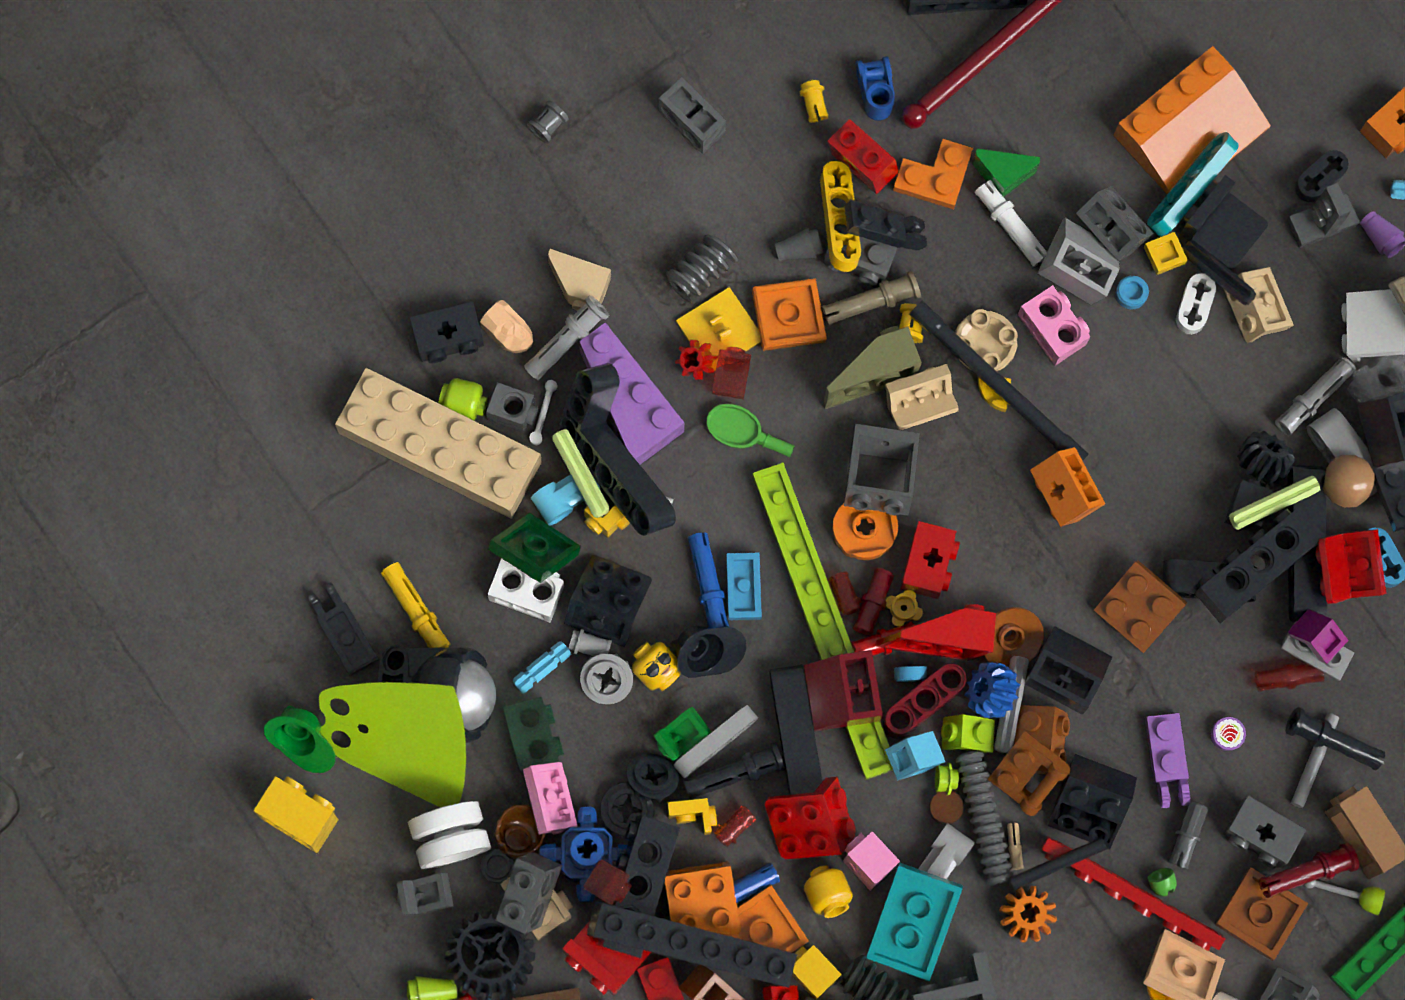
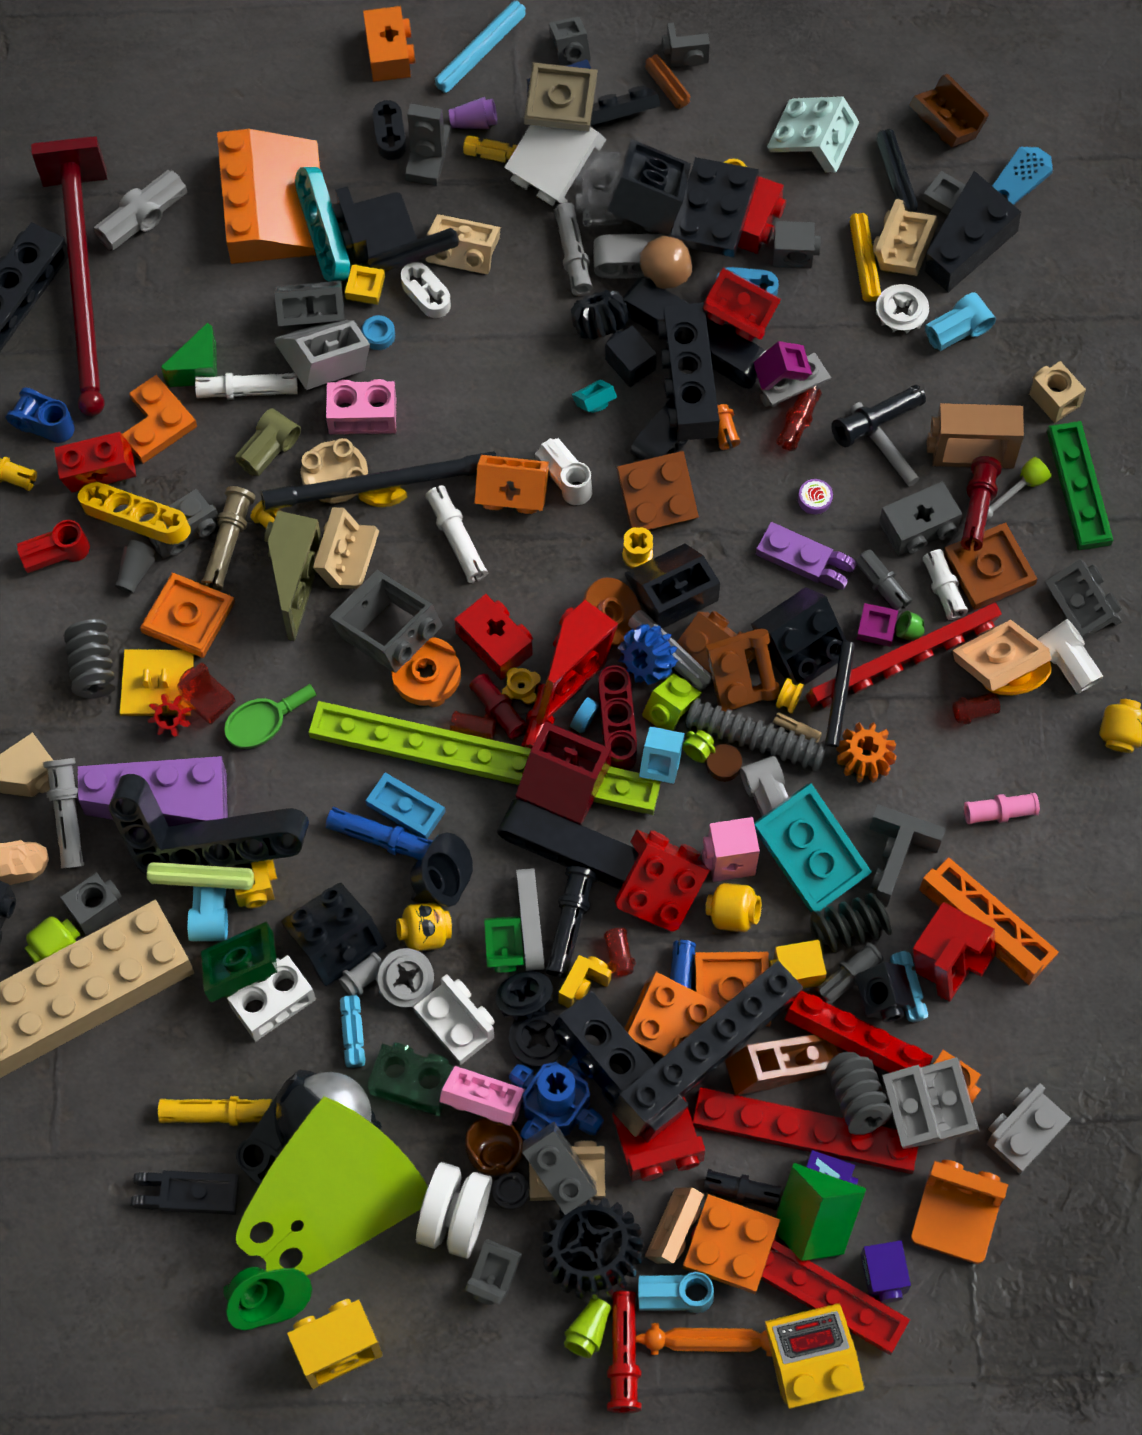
camera: 50 degrees left, 10 degrees down
white hinge [529,380,557,445] -> none
clear red bracket [584,860,632,905] -> none
black hinge [844,199,927,251] -> none
yellowish green axle [1229,476,1320,530] -> none
none -> red piece [17,520,90,573]
none -> light grey piece [94,170,187,250]
none -> olive piece [235,408,301,477]
none -> white bracket [413,974,495,1065]
none -> white pin [425,485,488,583]
none -> yellow axle [463,136,518,162]
none -> white piece [535,438,592,505]
none -> teal plate [572,379,617,412]
none -> yellow bush [622,527,653,569]
none -> orange pin [717,404,741,450]
none -> yellow bush [776,678,804,713]
none -> magenta plate [856,603,898,647]
none -> white pin [923,549,968,620]
none -> clear red pin [952,692,1000,724]

